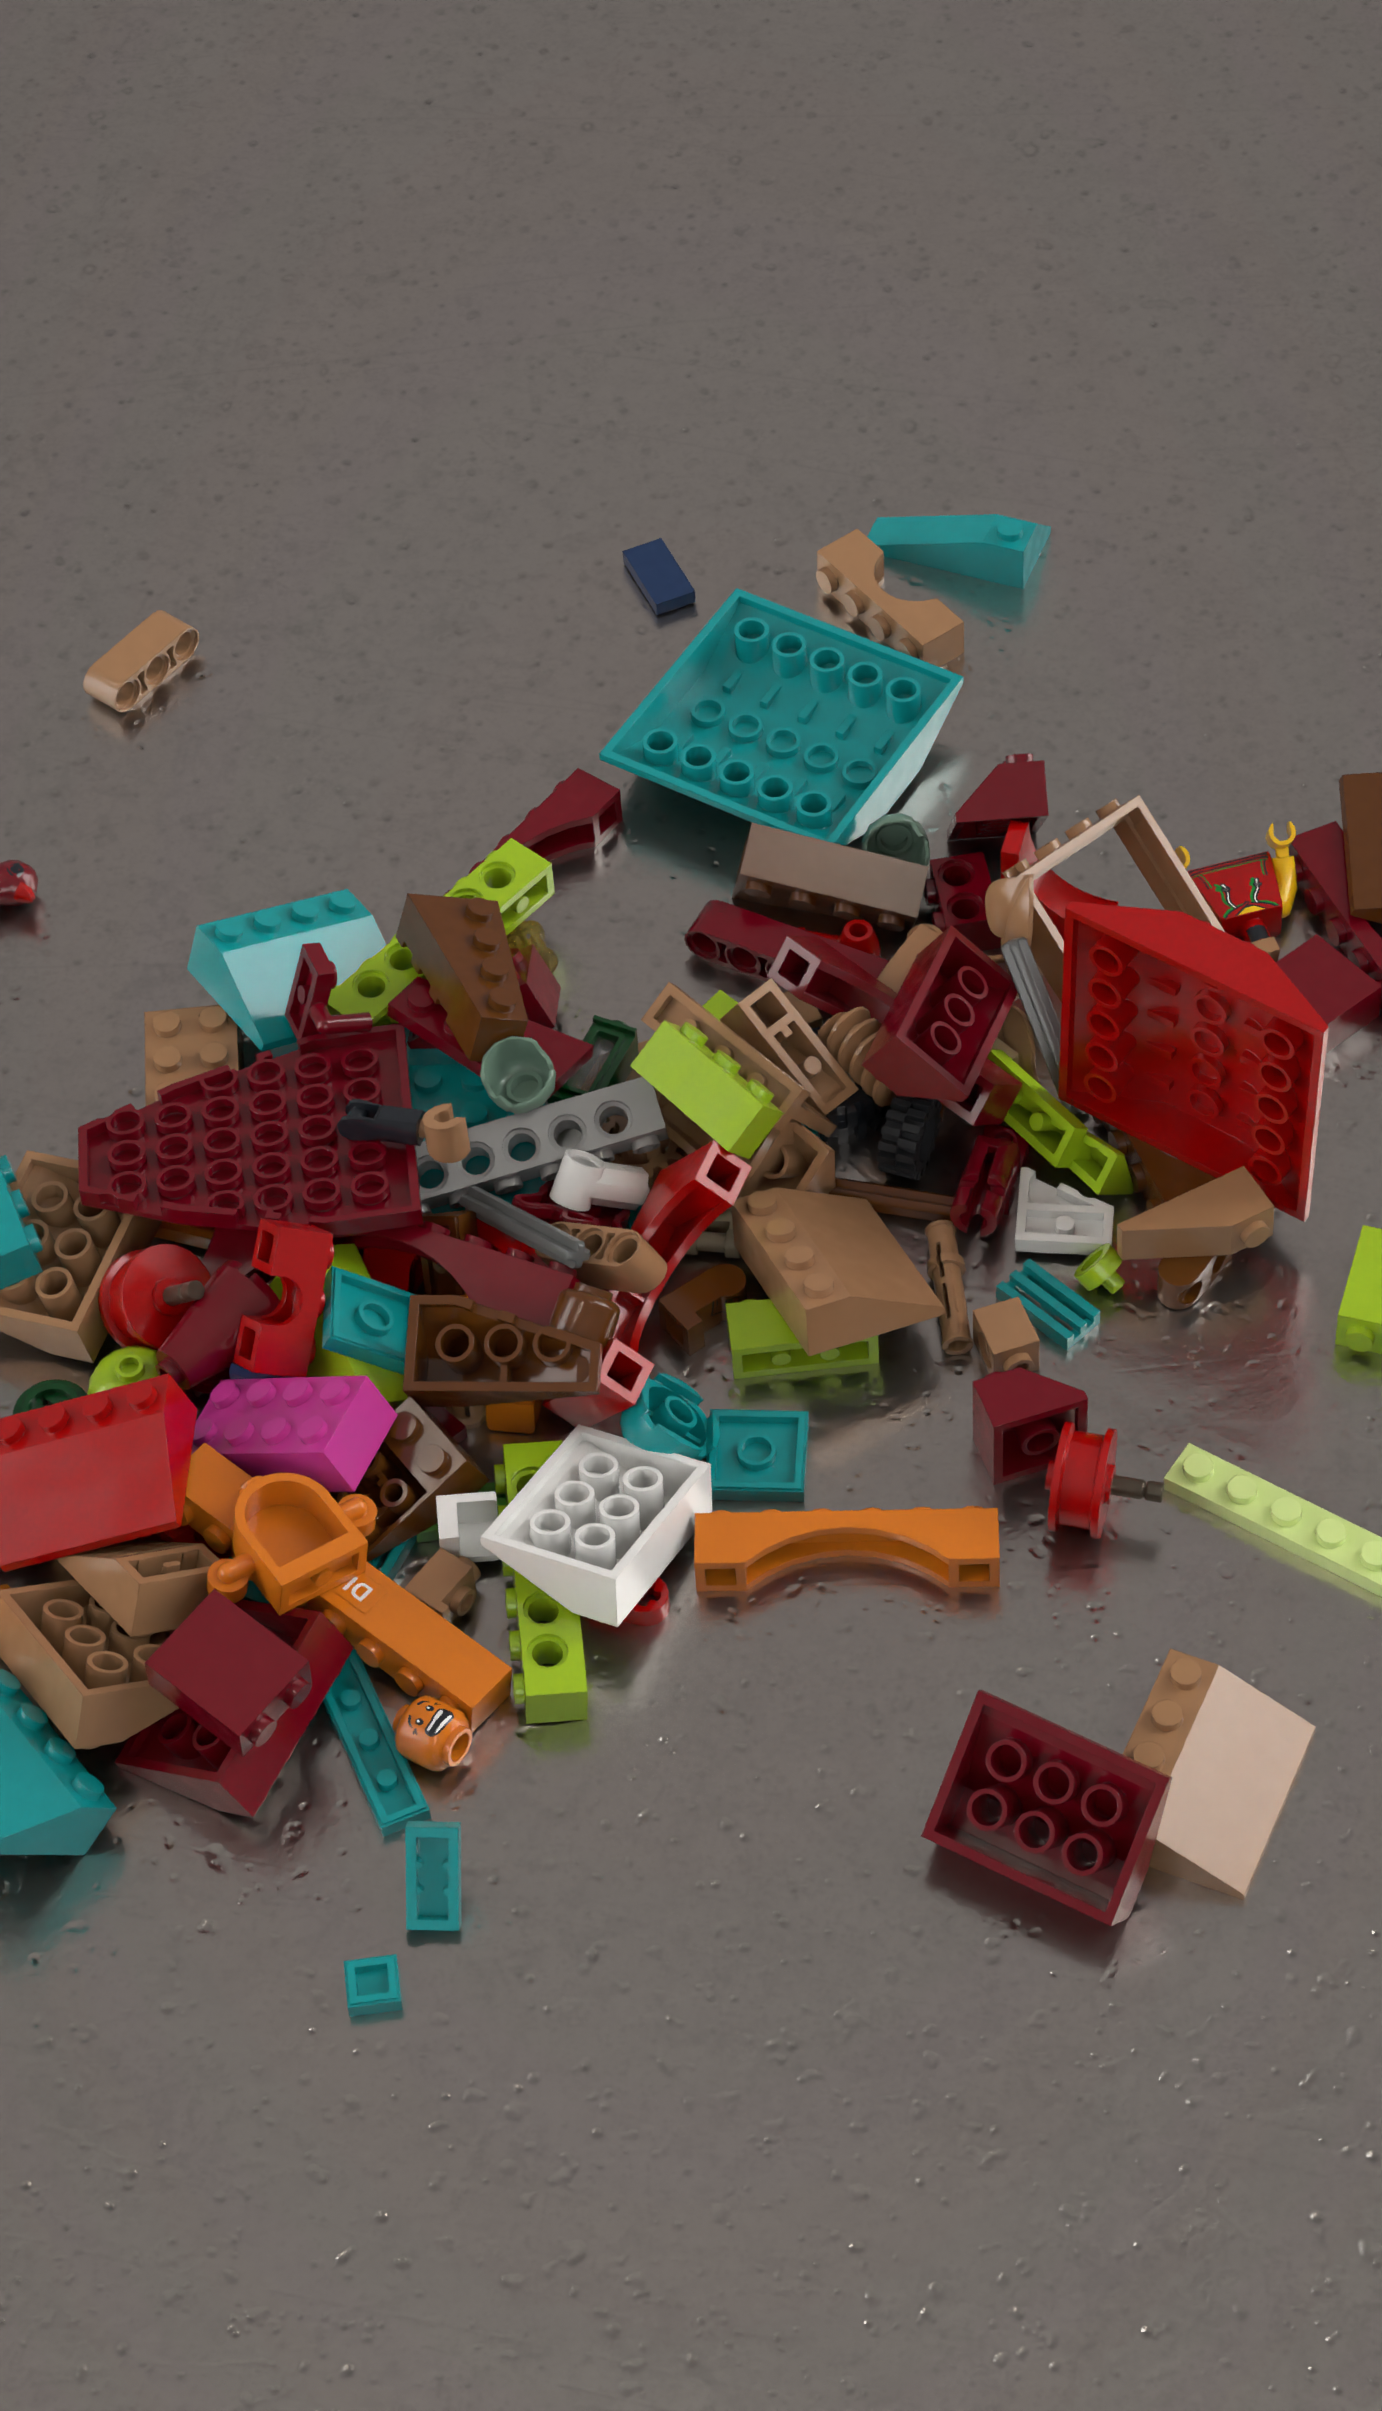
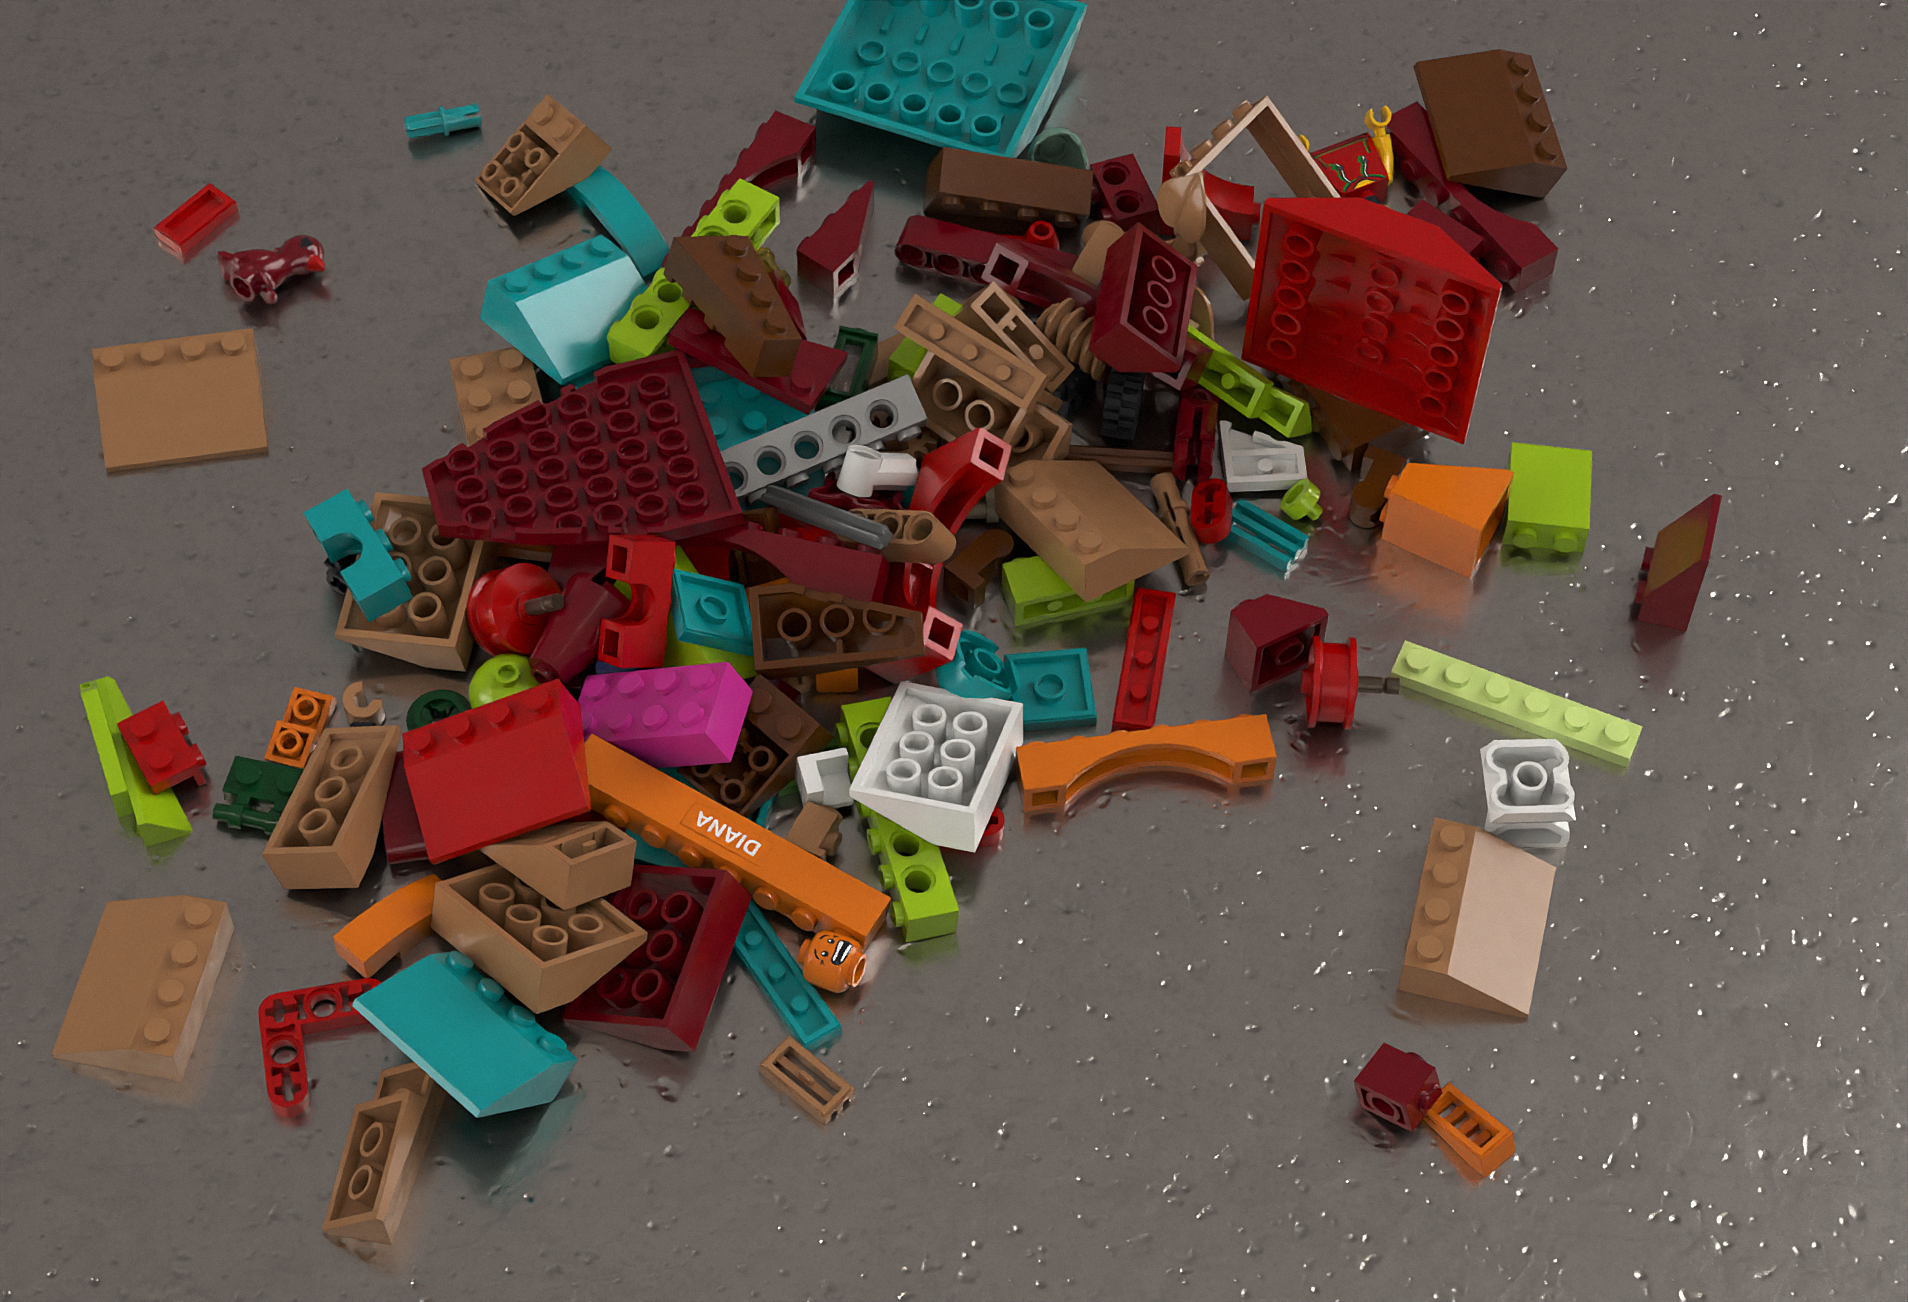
camera: 15 degrees left, 5 degrees up
medium nougat beam [83,610,199,713] -> none
dark red brick [145,1589,312,1757] -> none
orange piece [207,1473,377,1616] -> none
dark red plate [285,943,373,1040] -> none
piece [337,1099,471,1163] -> none
teal tile [344,1954,403,2017] -> none
teal tile [405,1821,462,1931] -> none
sand green hair [480,1036,556,1114] -> none
reddish brown head [549,1282,620,1348] -> none
lime brick [630,1020,784,1159] -> none
dark red slope [921,1690,1172,1926] -> none
dark red slope [947,753,1049,841] -> none
medium nougat brick [973,1296,1040,1374] -> none
dark grey axle [1001,937,1082,1114] -> none
medium nougat slope [1117,1166,1274,1260] -> none
none -> teal axle [404,103,482,139]
none -> medium nougat slope [474,94,612,216]
none -> teal slope [566,165,670,281]
none -> medium nougat tile [759,1036,855,1126]
none -> dark red slope [796,180,874,297]
none -> red tile [1111,587,1176,732]
none -> red beam [1190,478,1232,544]
none -> dark red head [1354,1043,1442,1132]
none -> orange slope [1379,463,1514,578]
none -> orange slope [1423,1082,1515,1177]
none -> white piece [1480,739,1576,848]

